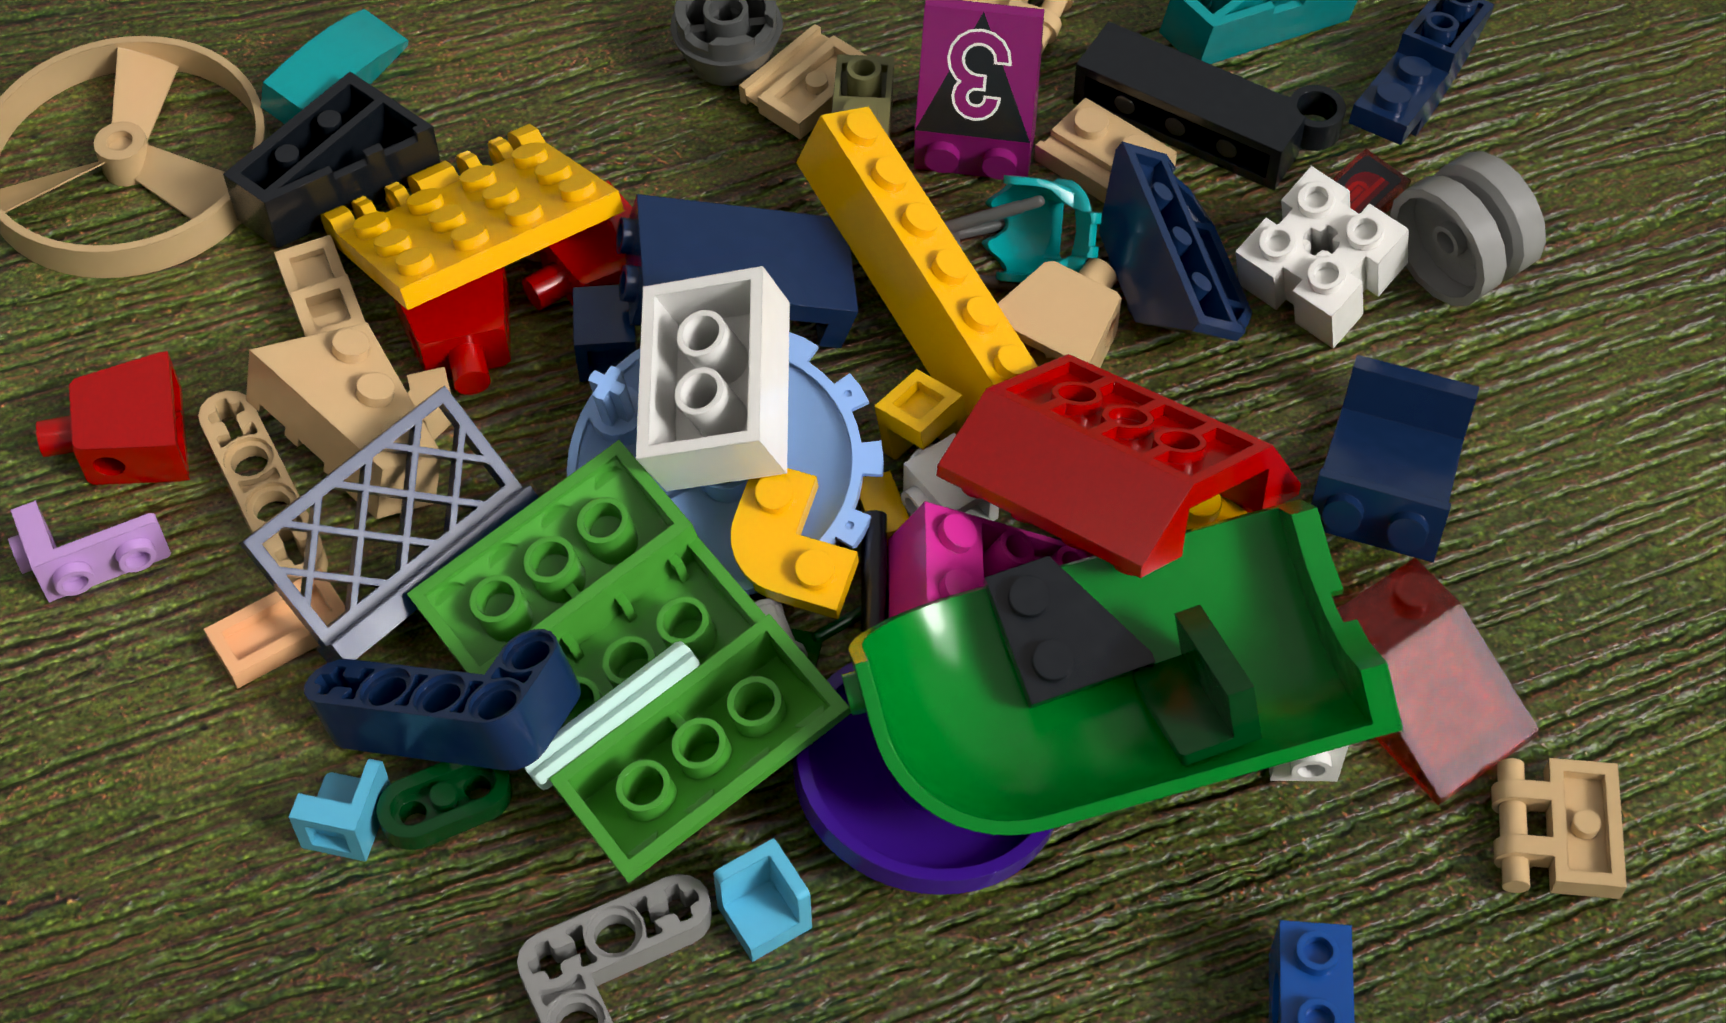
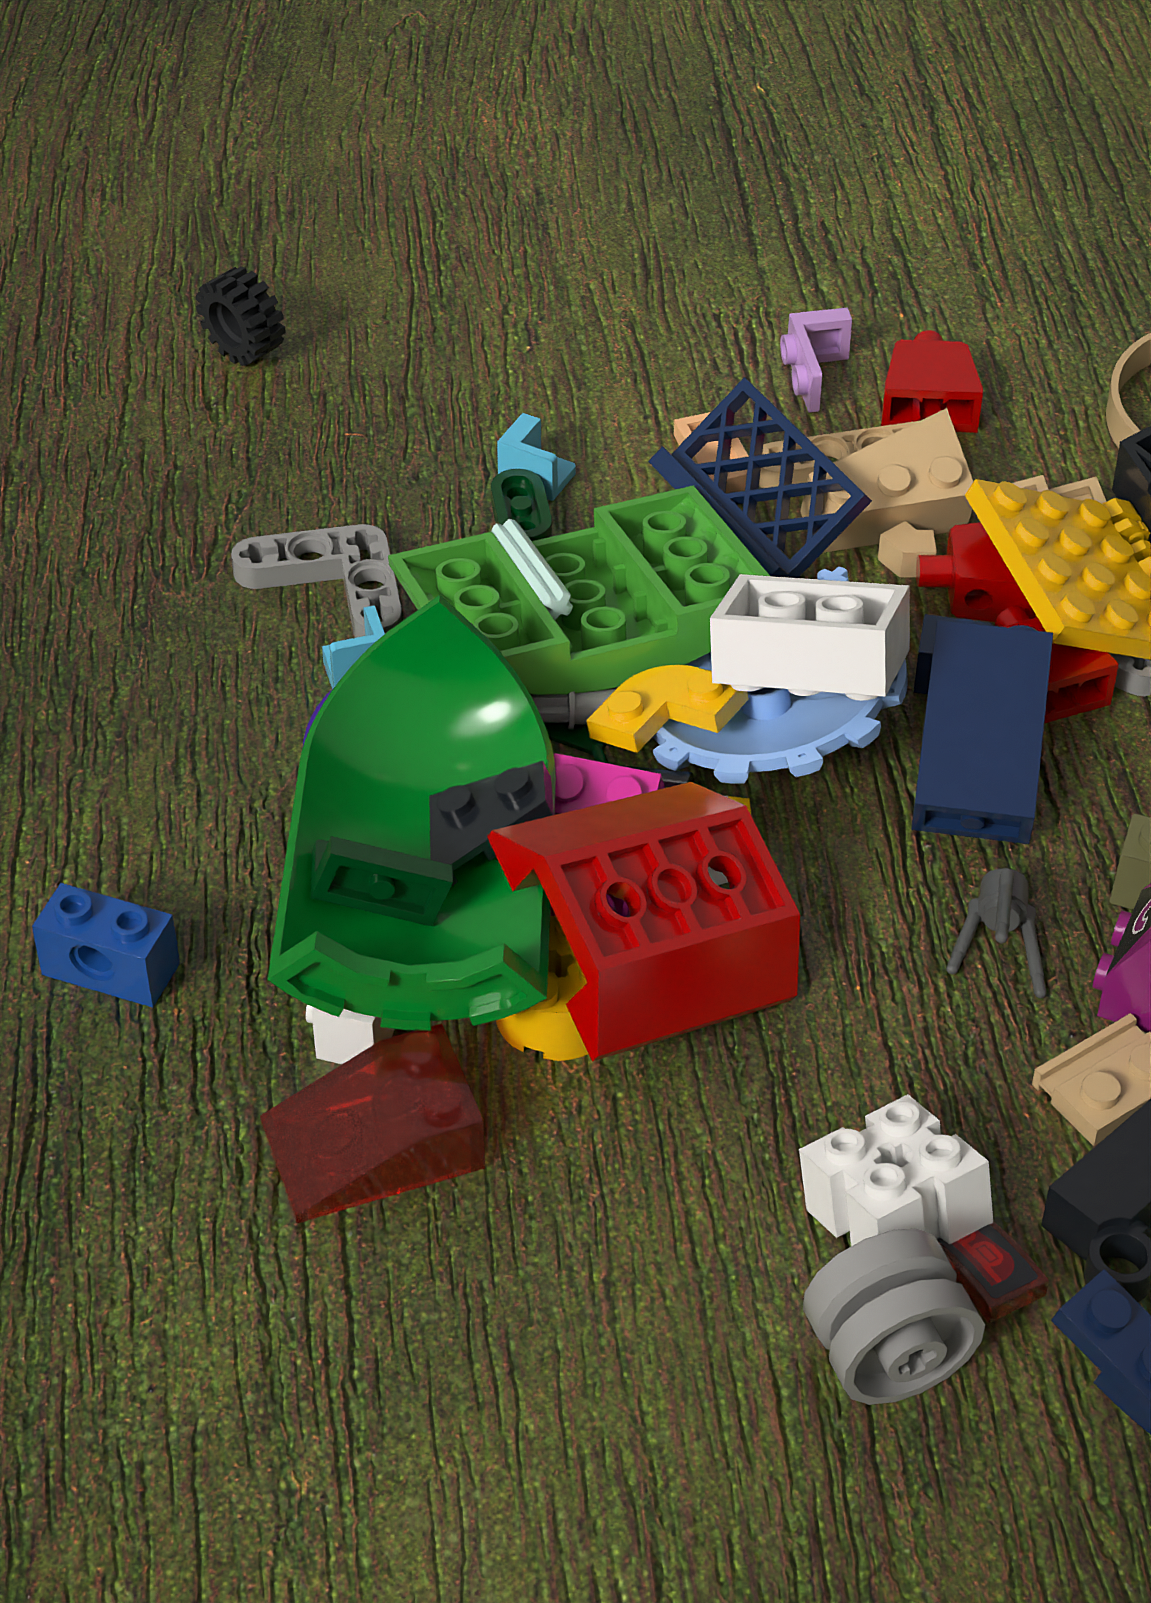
camera: 105 degrees right, 10 degrees down
dark blue beam [304,629,581,771] -> none
yellow brick [796,106,1038,418] -> none
yellow panel [874,369,967,460] -> none
teal helmet [982,175,1102,282] -> none
tan torso [997,258,1122,368] -> none
dark blue wedge [1099,141,1253,341] -> none
dark blue panel [1311,355,1479,563] -> none
tan plate [1491,758,1627,899] -> none

